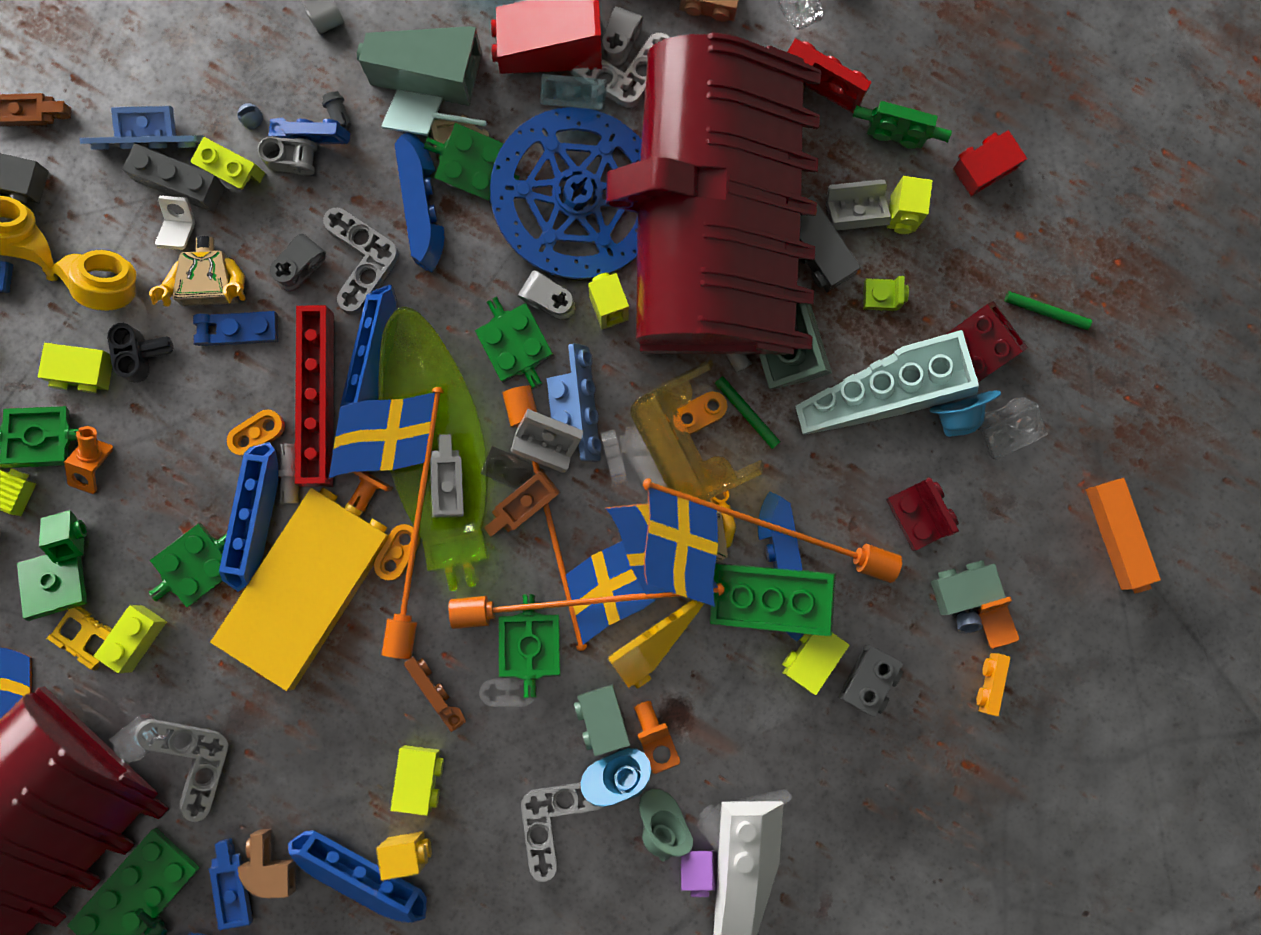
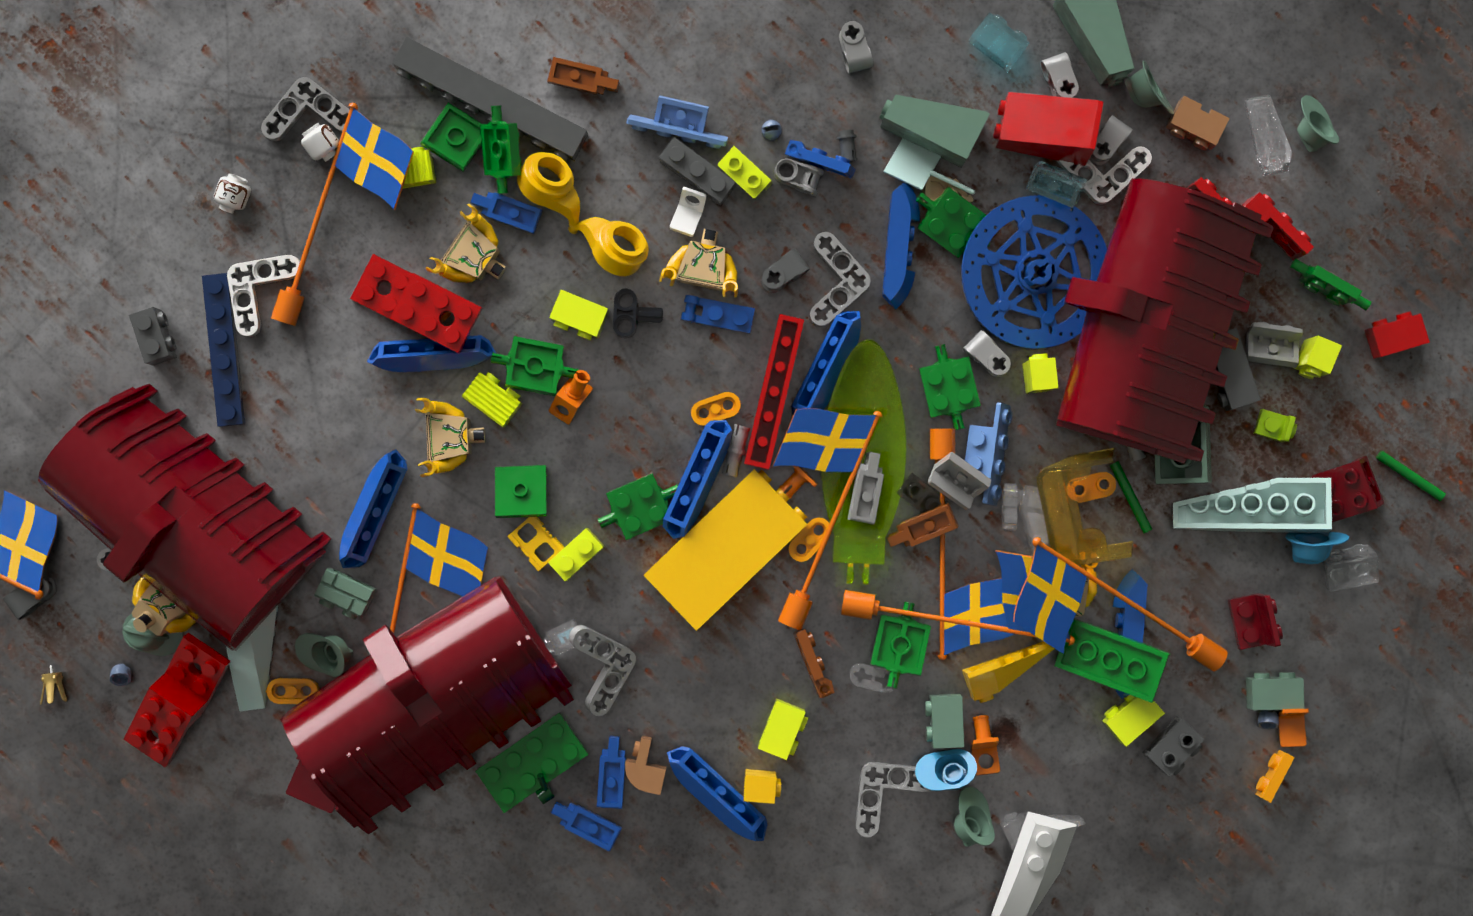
camera: 20 degrees right, 5 degrees up
green brick [39,510,87,563] -> none
medium lavender brick [681,851,717,897] -> none
orange brick [1085,478,1161,594] -> none

